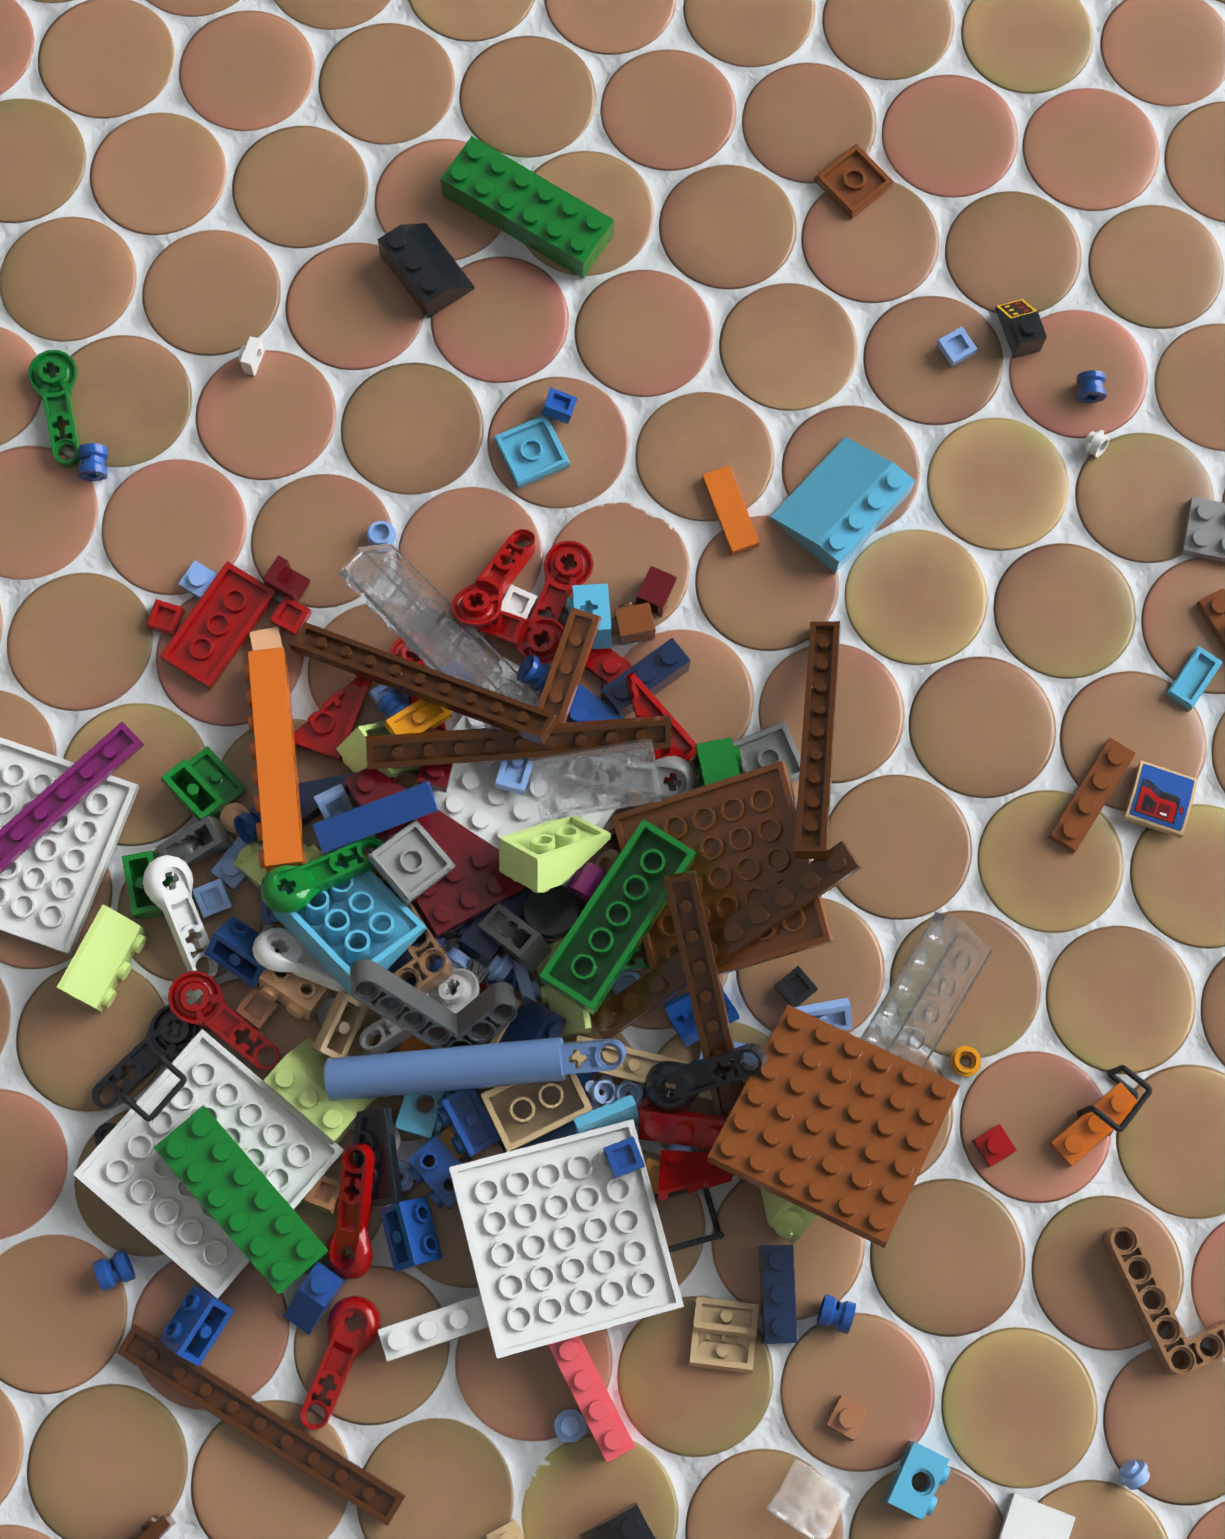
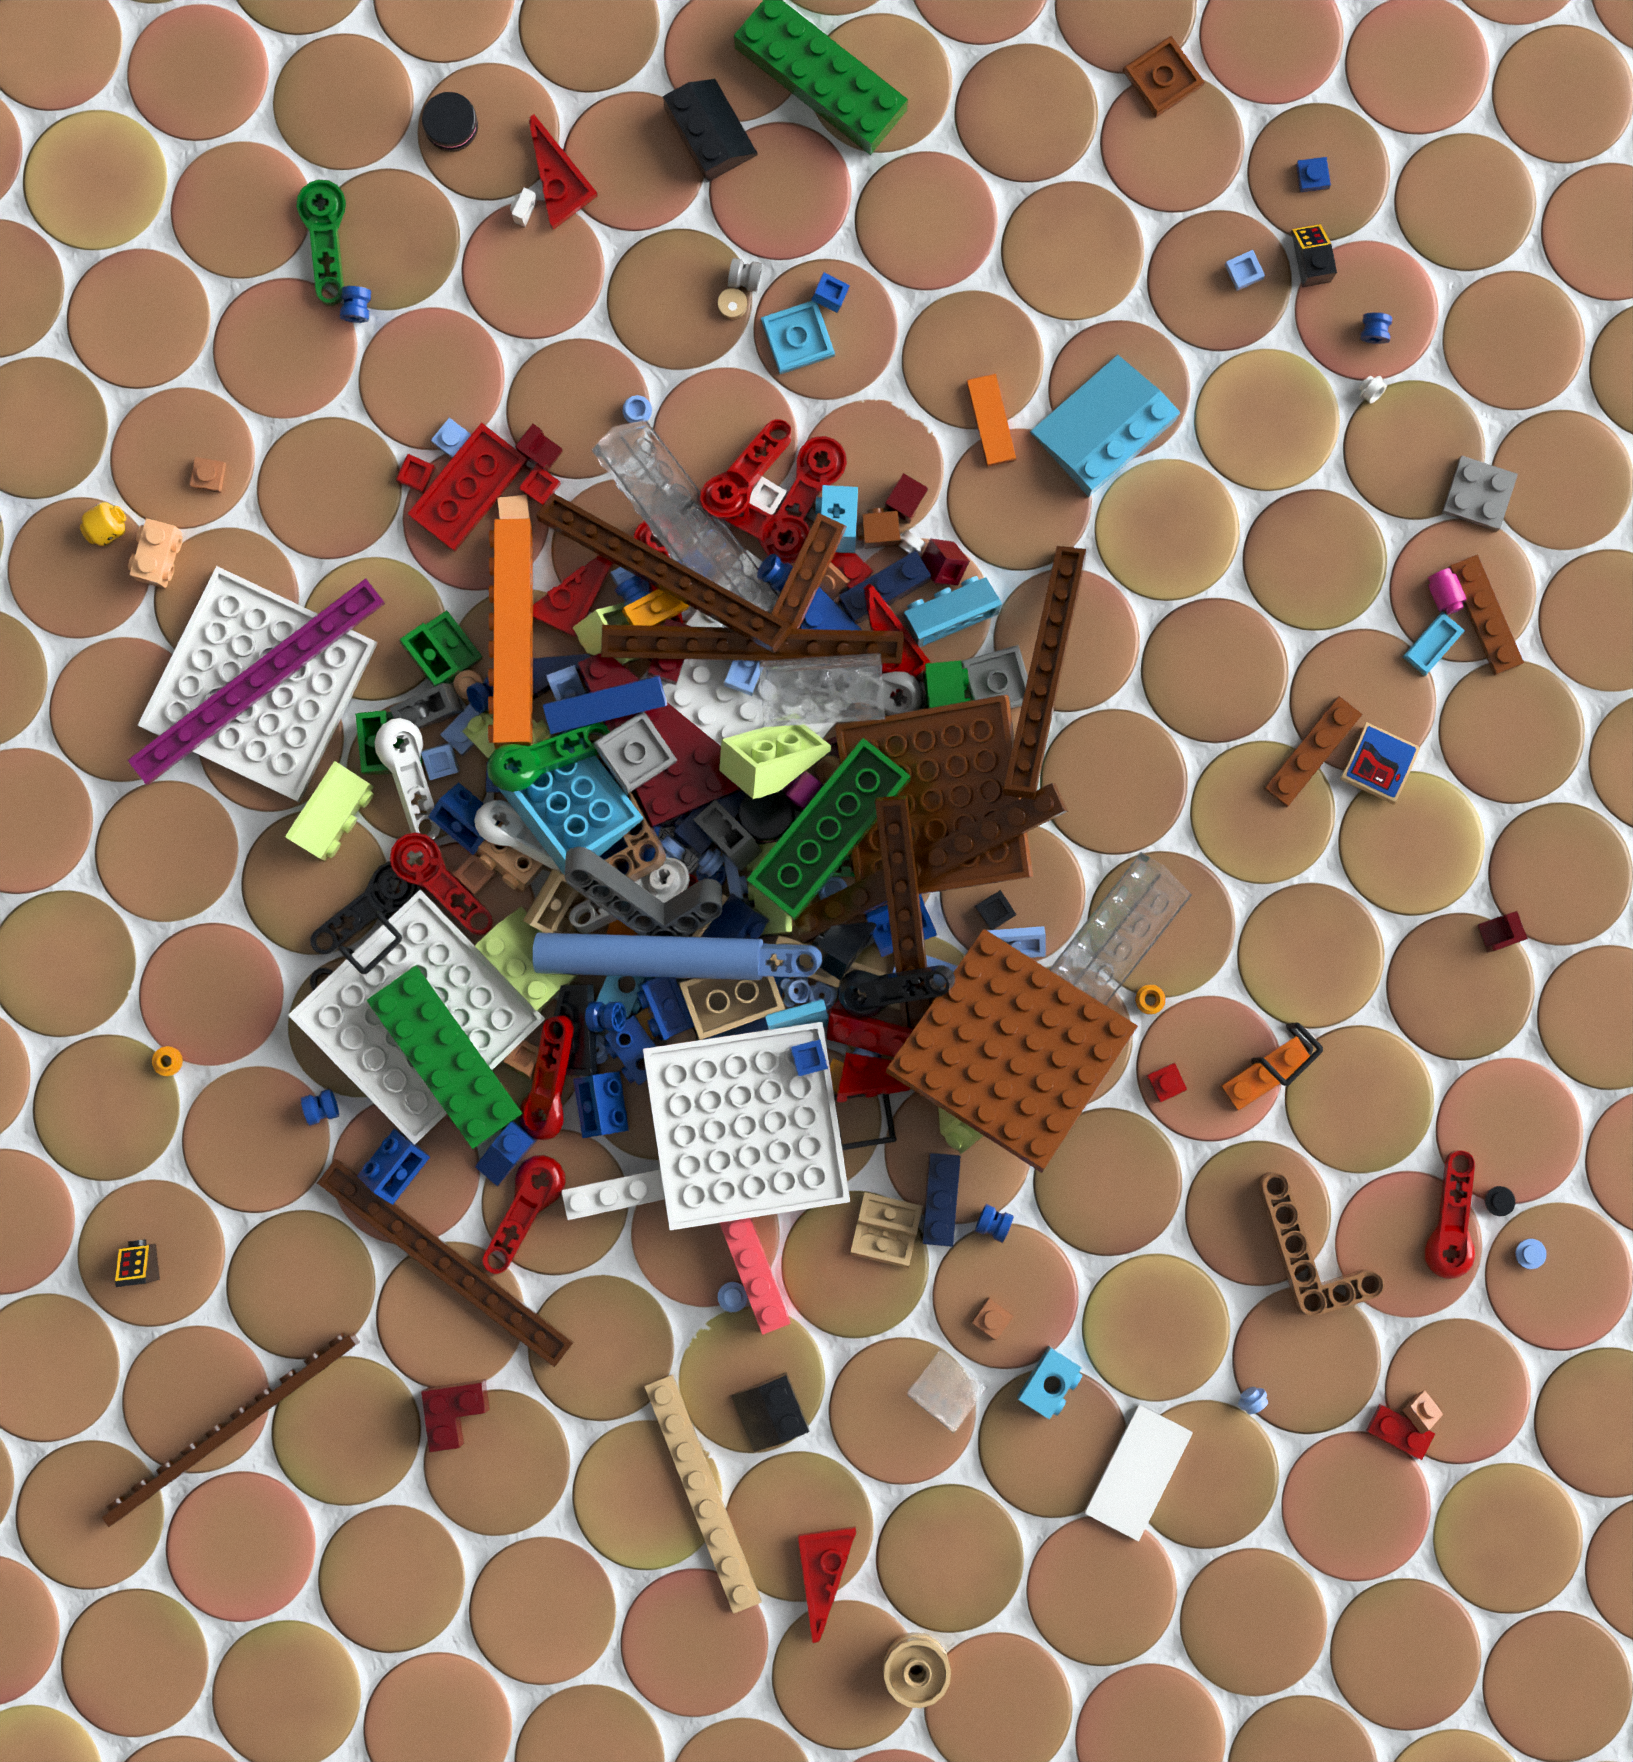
camera: 10 degrees right, 10 degrees up
none -> black head [422,92,478,152]
none -> red wing [529,114,598,230]
none -> blue wheel [585,1002,626,1032]
none -> tan tile [718,288,747,320]
none -> light grey wheel [728,258,762,292]
none -> black slope [810,922,877,981]
none -> nougat plate [819,562,850,601]
none -> white plate [899,529,925,554]
none -> medium azure slope [903,576,1002,647]
none -> dark red panel [921,538,970,586]
none -> blue plate [1296,157,1331,193]
none -> dark pink brick [1428,568,1467,615]

